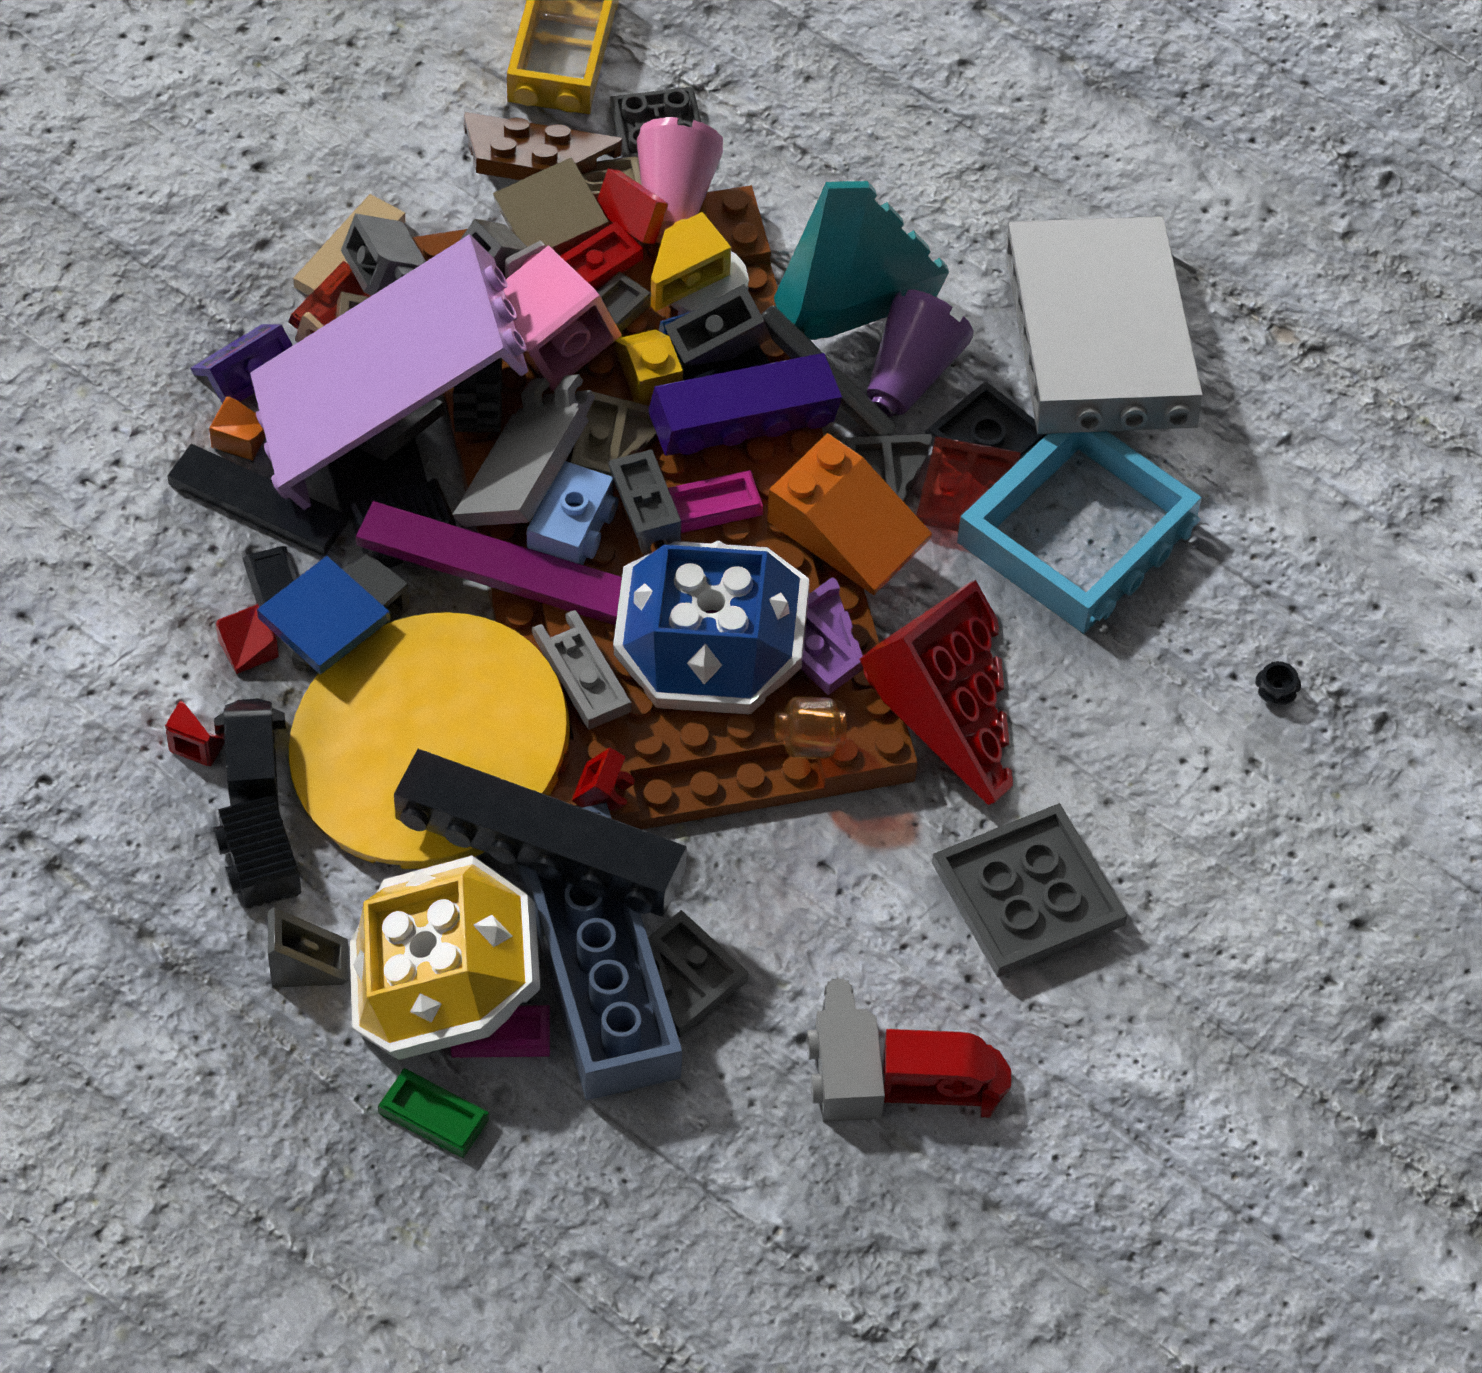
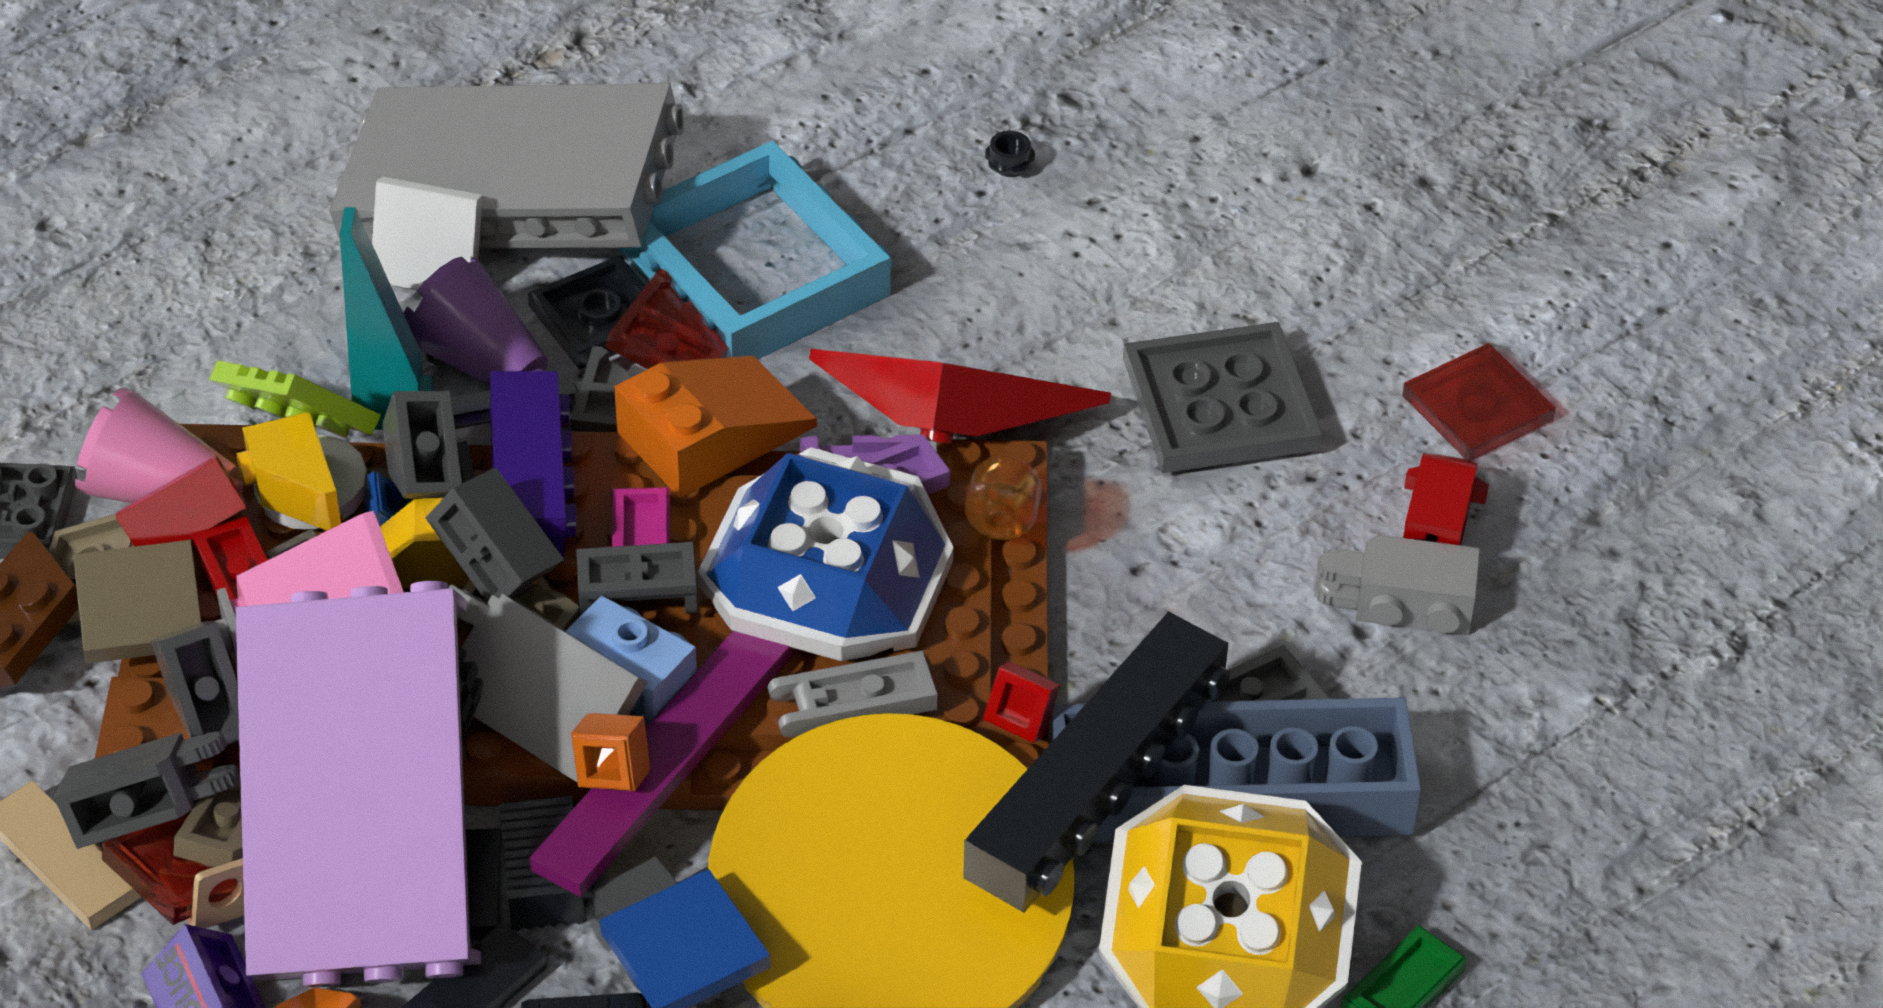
camera: 75 degrees left, 10 degrees down
none -> lime wing [209,360,380,438]
none -> white tile [372,176,483,290]
none -> dark grey hinge [425,467,564,603]
none -> orange slope [571,713,650,791]
none -> clear red tile [1402,343,1556,461]

